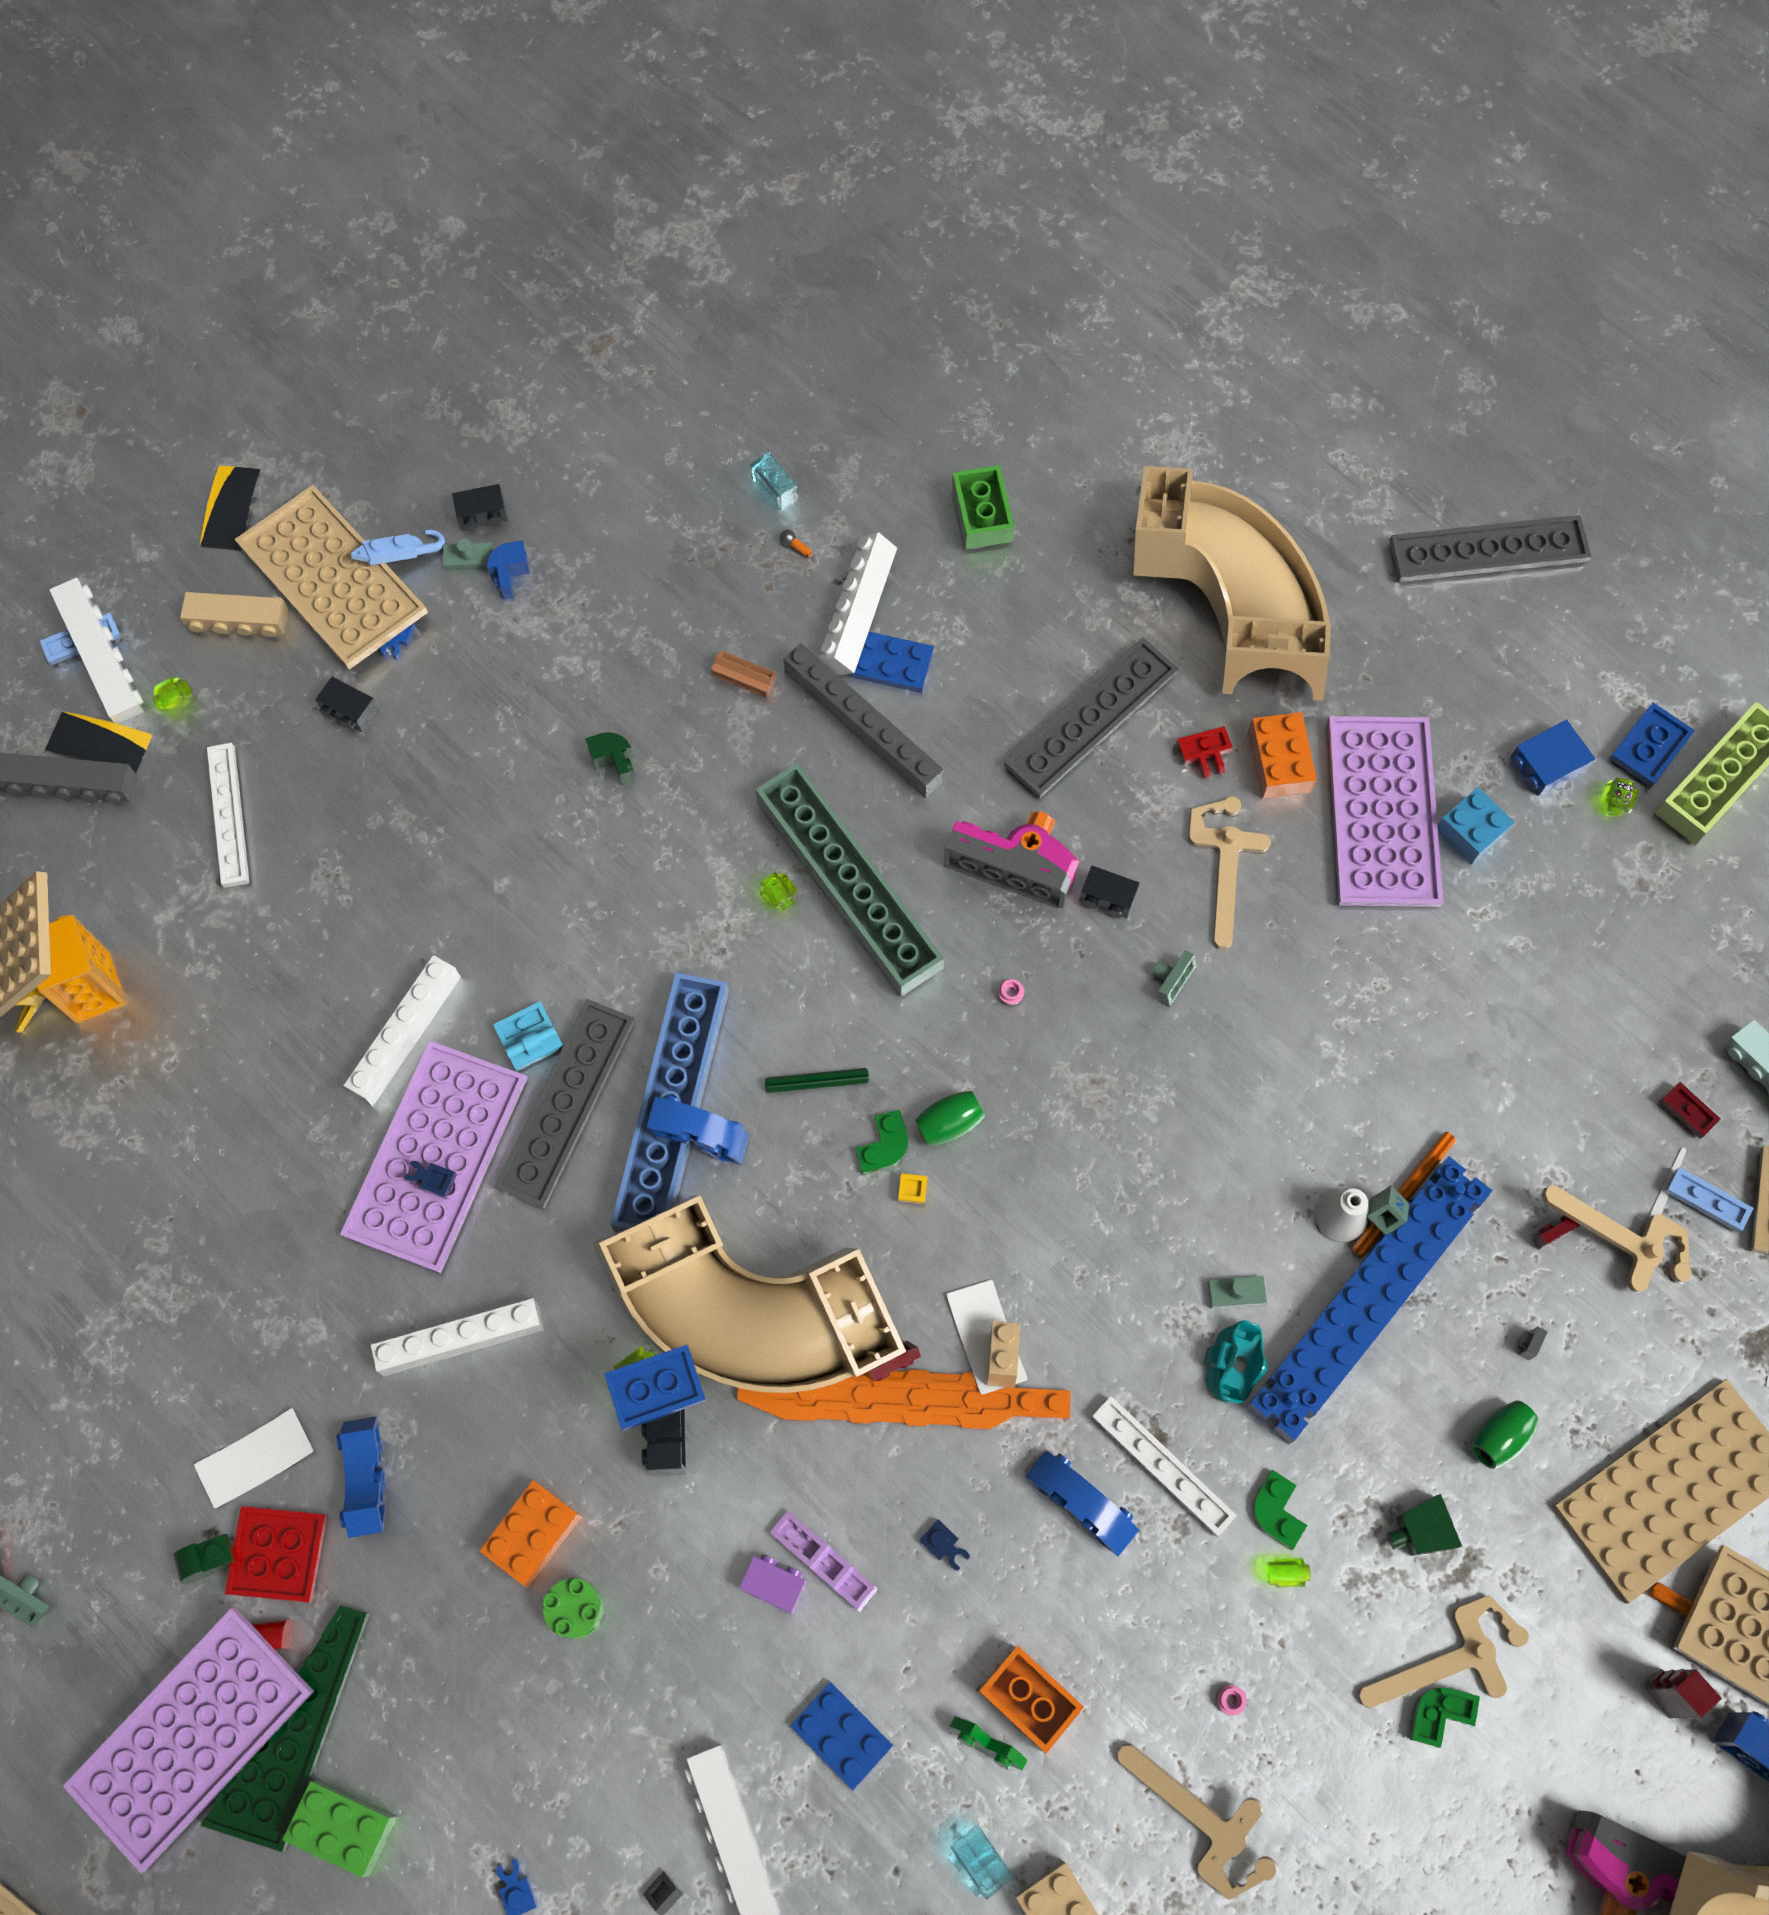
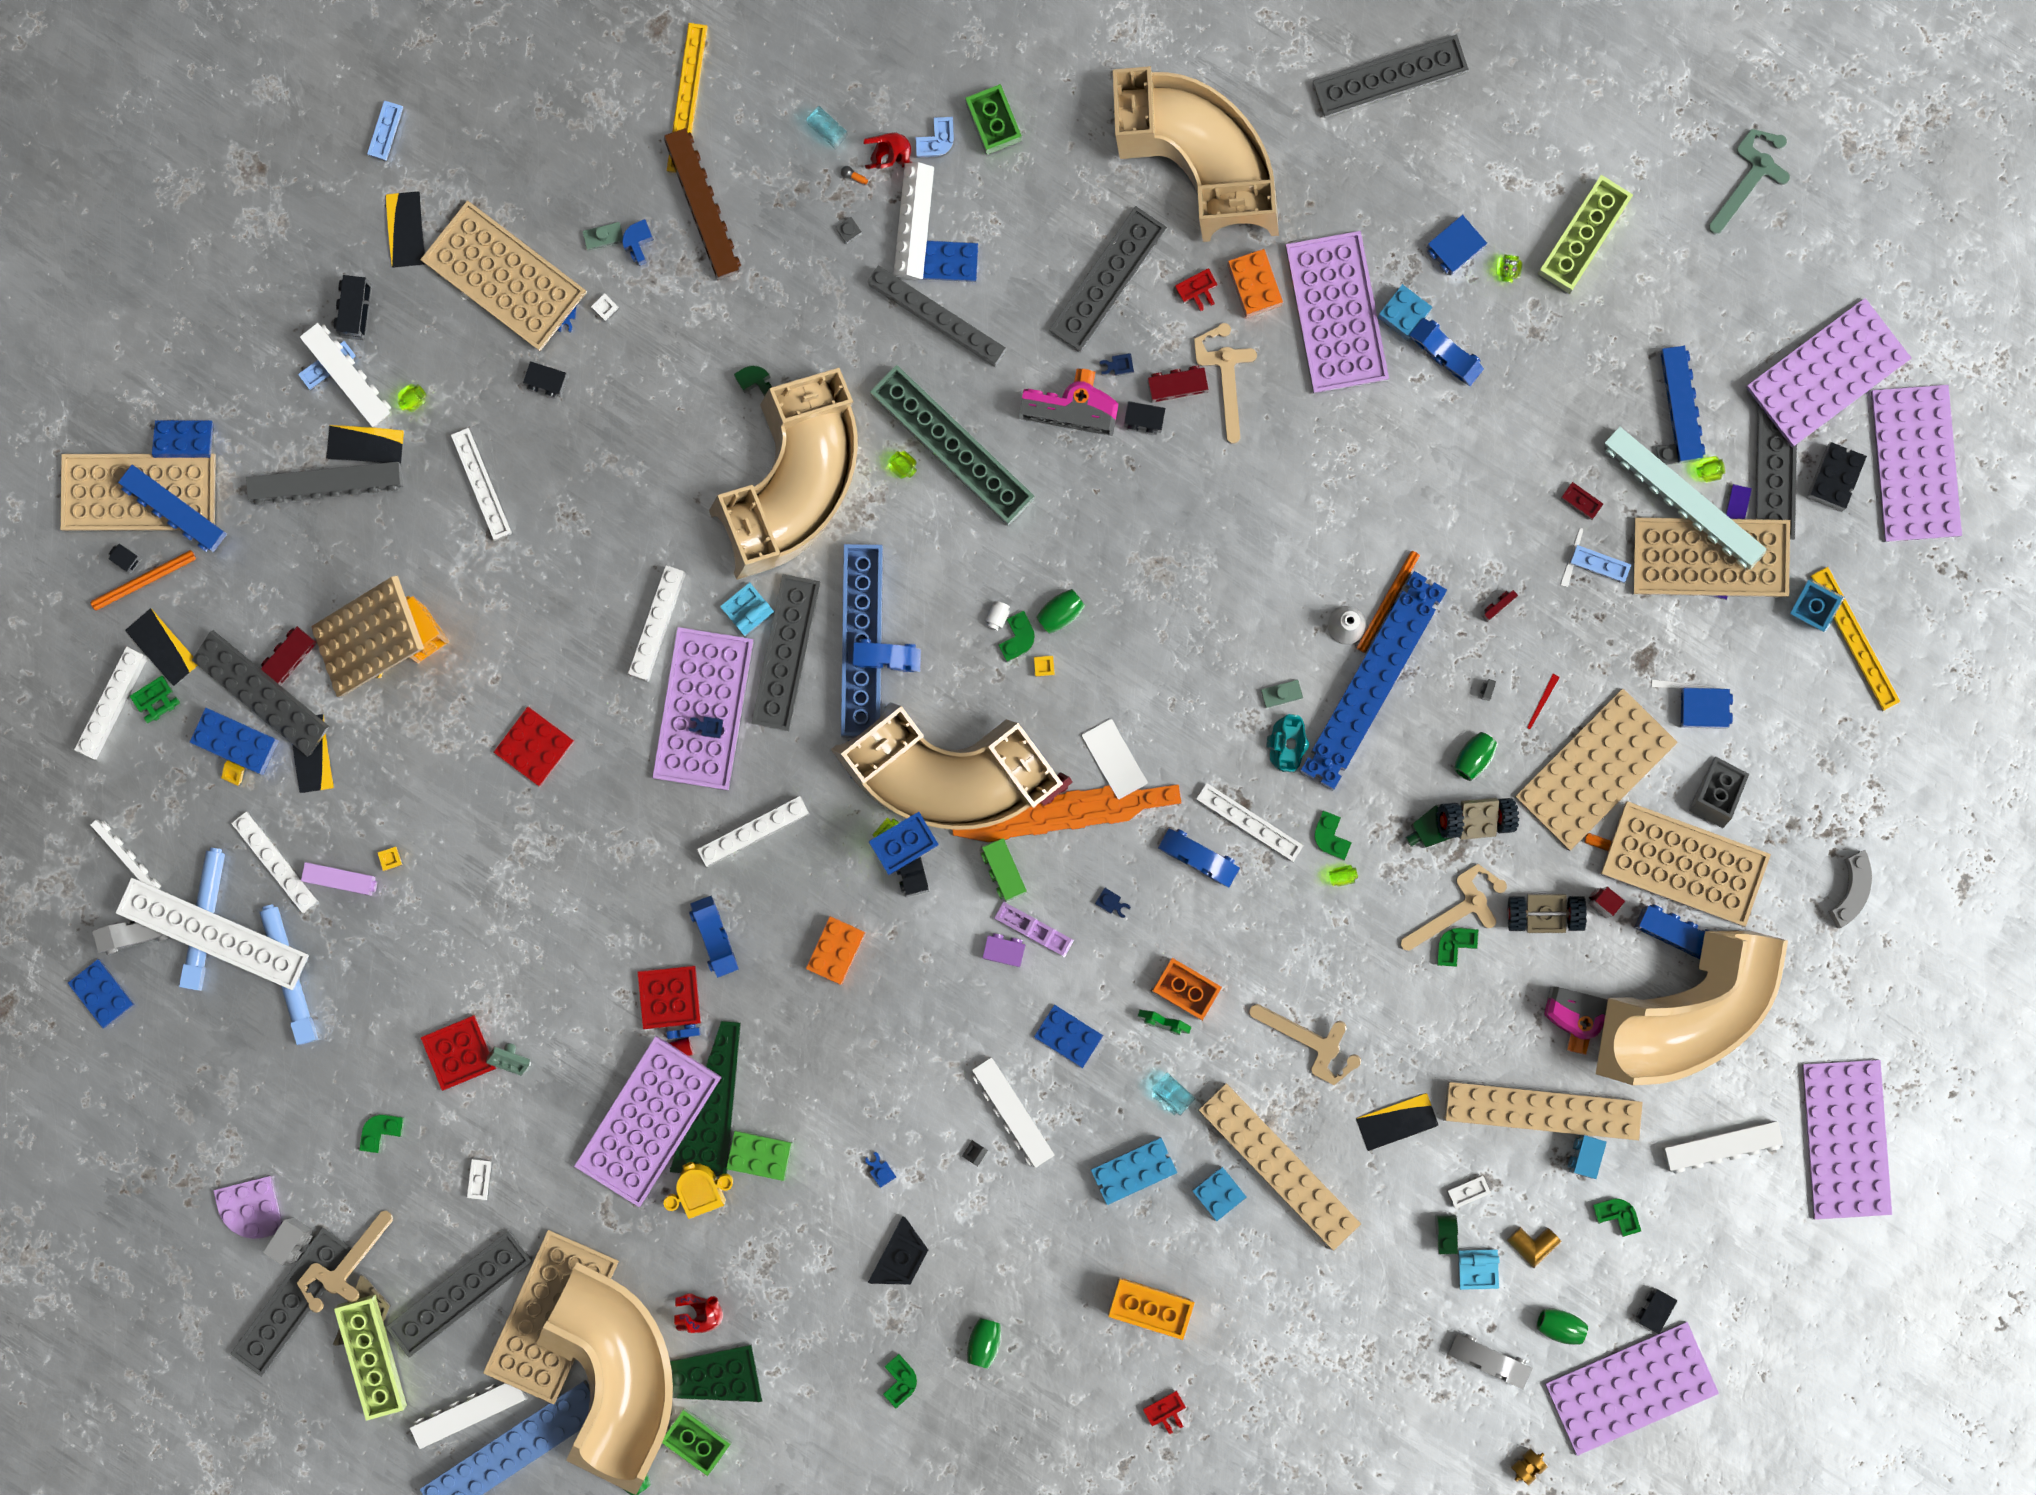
camera: 10 degrees left, 15 degrees up
dark green brick [173,1534,235,1585] -> none
tan brick [180,592,289,637] -> none
white sticker [194,1408,313,1508] -> none
light blue plate [351,530,445,565] -> none
black brick [452,484,508,530] -> none
bright green brick [543,1578,605,1639] -> none
nougat piece [711,651,777,699] -> none
dark green axle [765,1068,869,1093] -> none
tan brick [987,1321,1020,1388] -> none
bright pink plate [998,979,1024,1005] -> none
sand green tile [1152,950,1196,1007] -> none
bright pink plate [1217,1685,1247,1716] -> none
sand green brick [1367,1185,1409,1235] -> none
tan piece [1541,1185,1691,1293] -> none
blue plate [1609,702,1695,787] -> none
none -> black piece [333,275,372,340]
none -> light blue plate [367,101,403,161]
none -> red plate [494,707,574,787]
none -> white plate [591,293,618,321]
none -> yellow piece [663,1162,733,1219]
none -> reddish brown brick [664,128,741,281]
none -> yellow tile [666,23,708,173]
none -> blue plate [667,1024,701,1039]
none -> tan piece [709,368,858,580]
none -> dark grey plate [836,217,862,244]
none -> red piece [863,132,912,169]
none -> light blue plate [916,117,954,158]
none -> bright green brick [981,838,1027,902]
none -> white brick [985,601,1010,630]
none -> dark blue plate [1099,353,1134,376]
none -> dark red brick [1148,365,1209,403]
none -> blue brick [1409,318,1484,386]
none -> plate [1436,798,1519,840]
none -> plate [1507,894,1587,933]
none -> red sticker [1527,674,1560,729]

